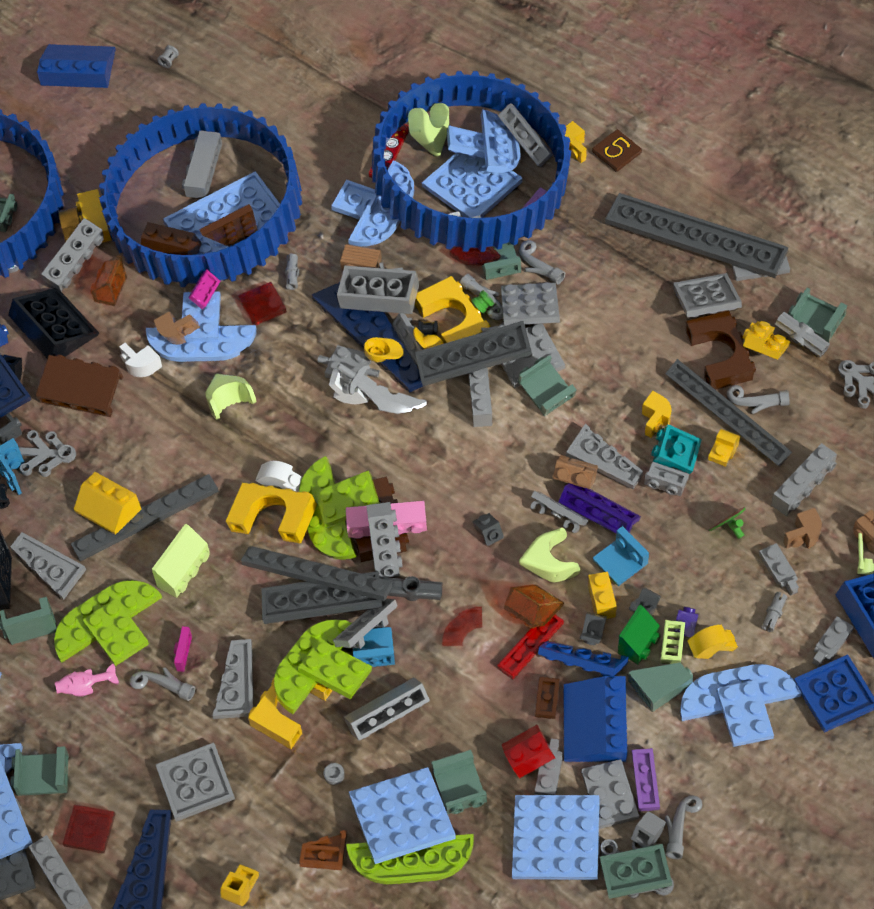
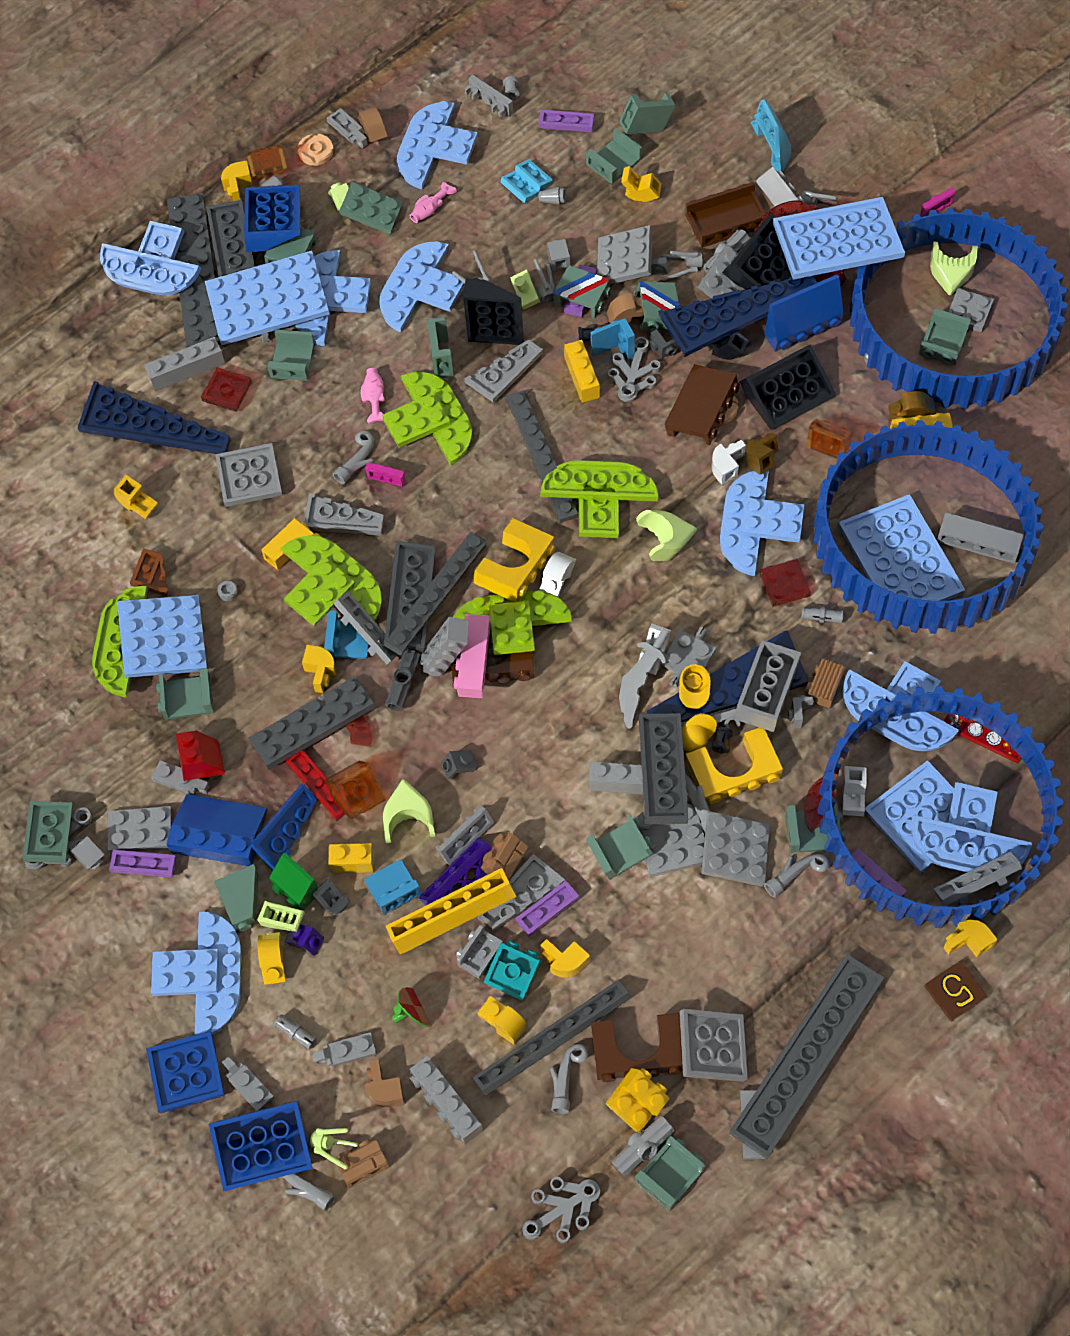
camera: 100 degrees right, 5 degrees up
light grey brick [41,218,104,292] -> none
yellow slope [74,472,141,535] -> none
reddish brown slope [141,222,202,255] -> none
yellowish green slope [152,524,210,598] -> none
medium nougat brick [154,312,200,345] -> none
dark pink plate [188,270,221,309] -> none
reddish brown wing [199,204,258,247] -> none
light grey brick [344,678,430,741] -> none
yellowish green animal [408,103,449,156] -> none
light grey plant [460,274,503,320] -> none
bright green wheel [472,290,495,313] -> none
light blue plate [512,795,600,880] -> none
reddish brown plate [535,677,560,719] -> none
dark grey bracket [580,612,607,645] -> none
light grey plant [665,795,702,859] -> none
none -> dark grey plate [249,676,376,769]
none -> yellow brick [302,645,336,693]
none -> yellow brick [386,868,516,955]
none -> medium lavender plate [515,880,579,937]
none -> lime plate [540,461,658,538]
none -> yellow brick [564,340,600,403]
none -> pearl gold brick [746,432,778,475]

